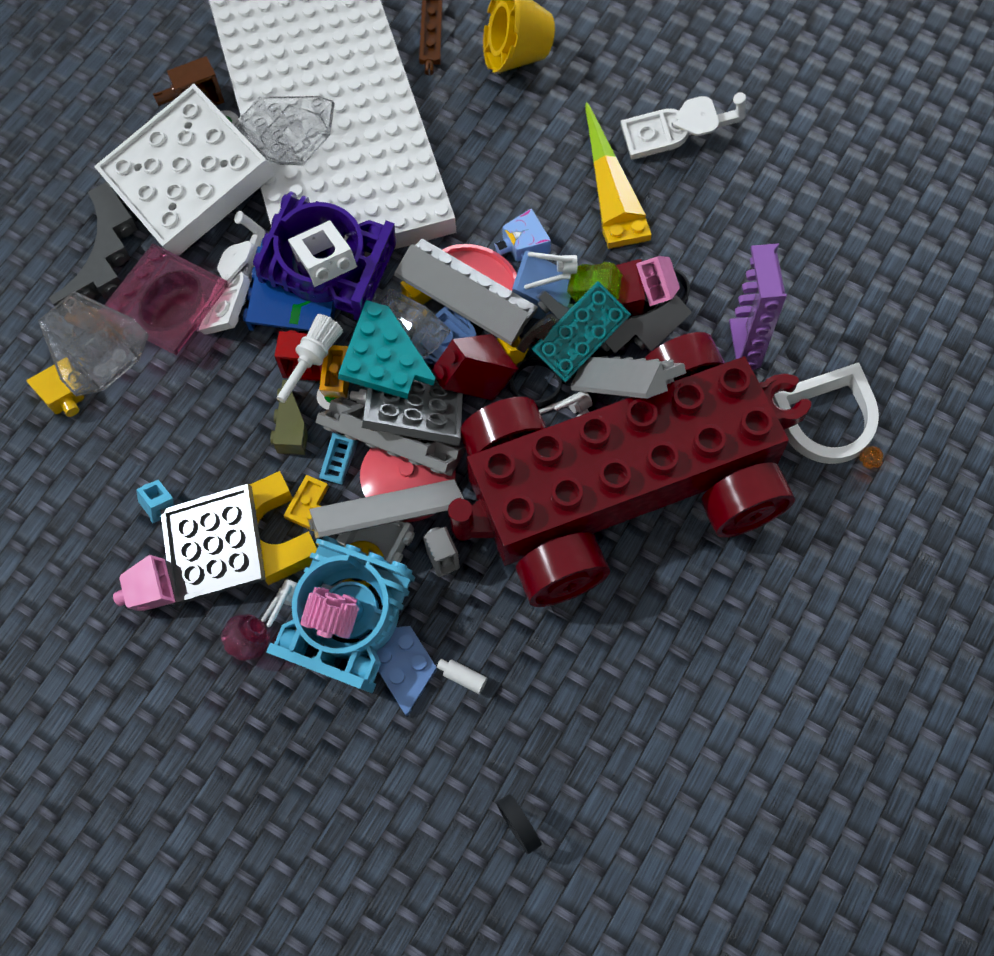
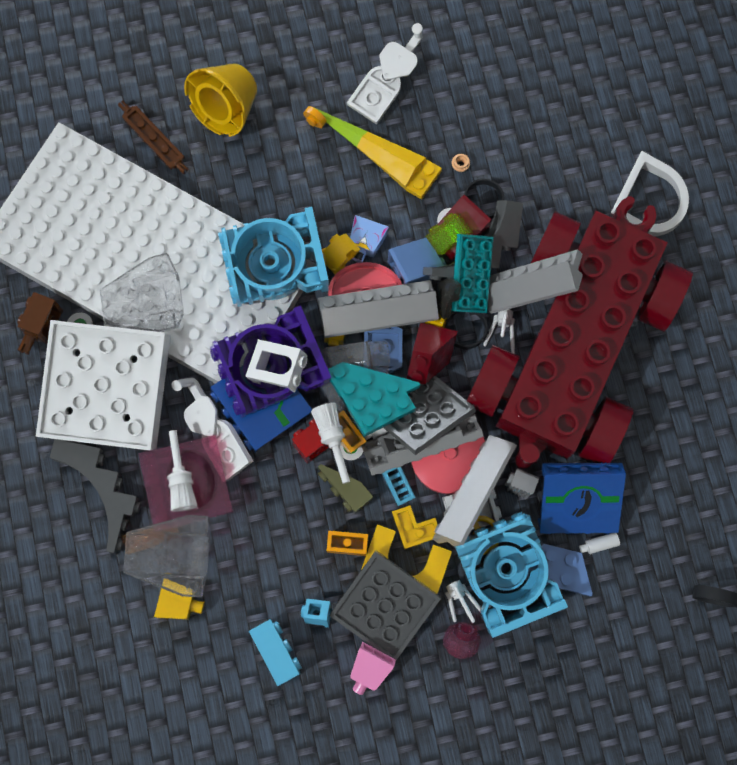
camera: 50 degrees left, 10 degrees up
bright pink brick [300,587,359,638] -> none
white plant [524,252,578,289] -> none
bright pink torso [636,256,679,306] -> none
medium lavender window [729,243,787,370] -> none
clear orange plate [859,446,883,469] -> none
none -> white piece [167,430,197,512]
none -> medium azure brick [218,207,329,307]
none -> medium azure brick [249,619,302,686]
none -> light orange wheel [303,106,327,128]
none -> yellow cylinder [322,233,361,275]
none -> light orange brick [326,531,368,556]
none -> light nougat plate [452,154,470,172]
none -> blue panel [537,463,626,534]

